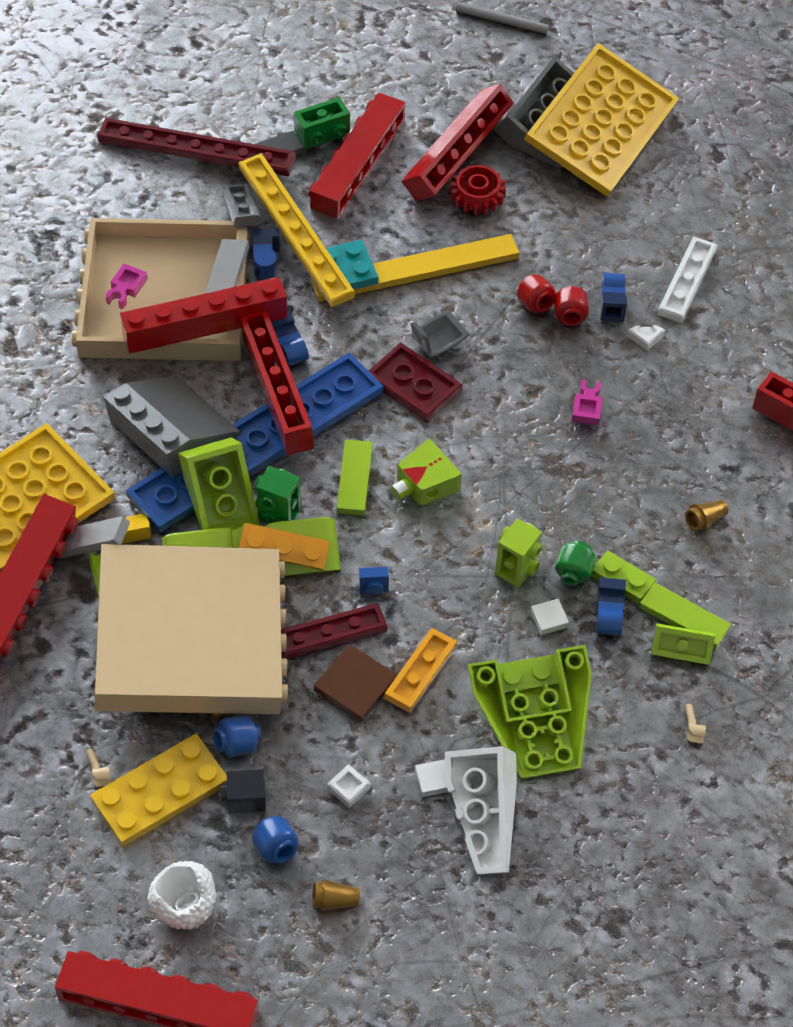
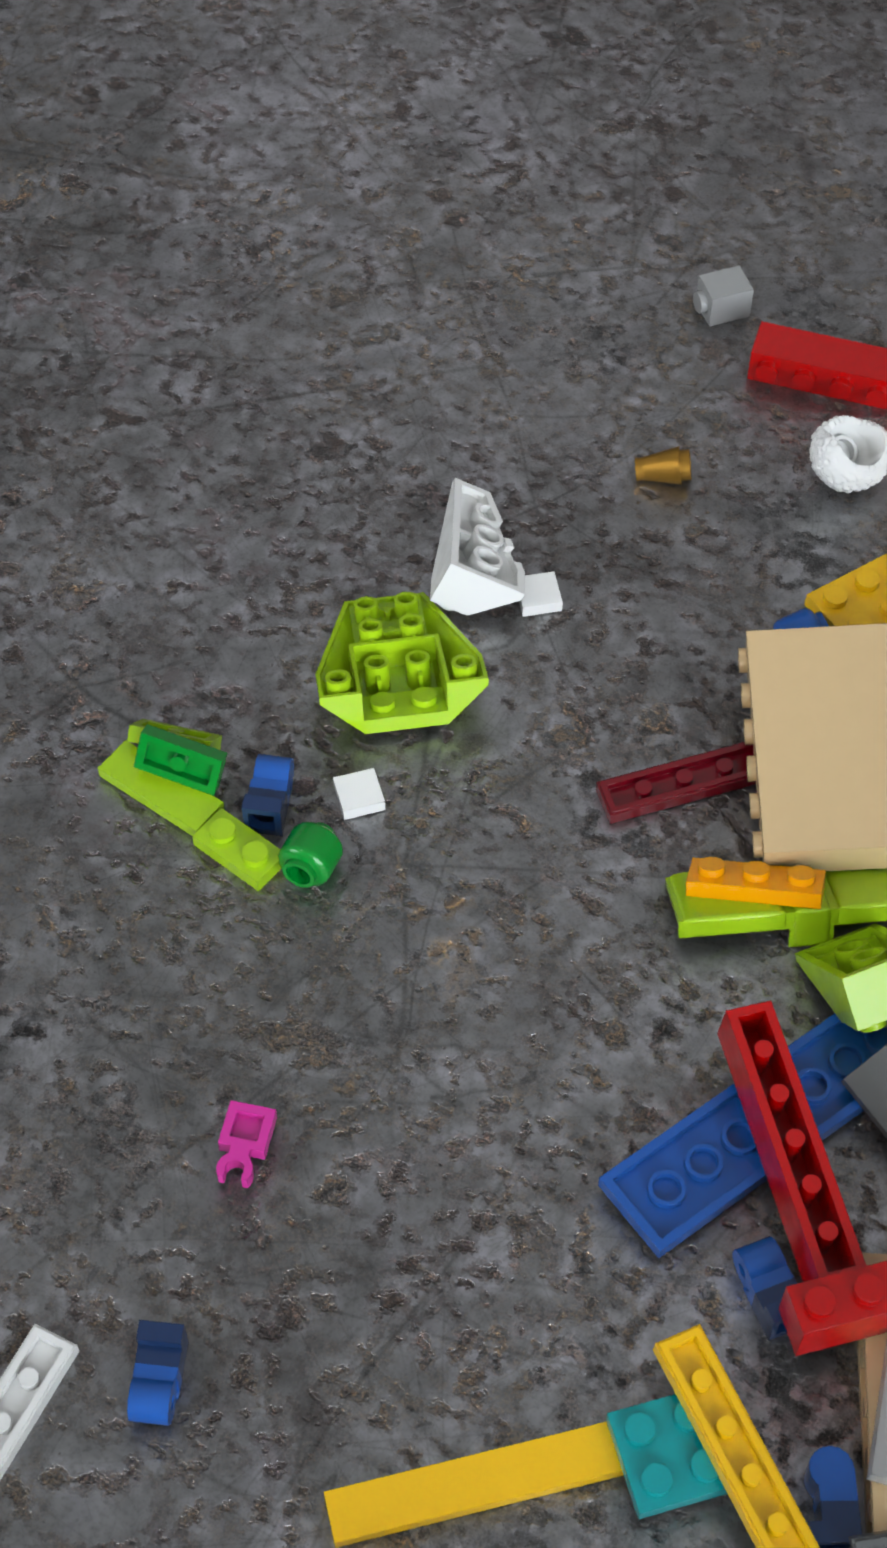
camera: 175 degrees left, 0 degrees up
black brick [221,769,266,814] -> none
blue head [252,816,299,863] -> none
green brick [254,466,301,525] -> none
reddish brown tile [313,644,397,722] -> none
white tile [327,764,371,808] -> none
lime tile [337,439,373,516] -> none
blue plate [359,567,389,595] -> none
dark red tile [369,342,463,423] -> none
light orange plate [385,627,457,713] -> none
lime torso [390,438,462,506] -> none
dark grey piece [410,310,470,358] -> none
lime brick [495,518,543,588] -> none
red head [516,274,556,314] -> none
red head [554,286,589,326] -> none
white tile [627,325,665,351] -> none
pearl gold cone [685,499,729,531] -> none
tan hand [685,704,706,744] -> none
none -> green plate [134,724,228,796]

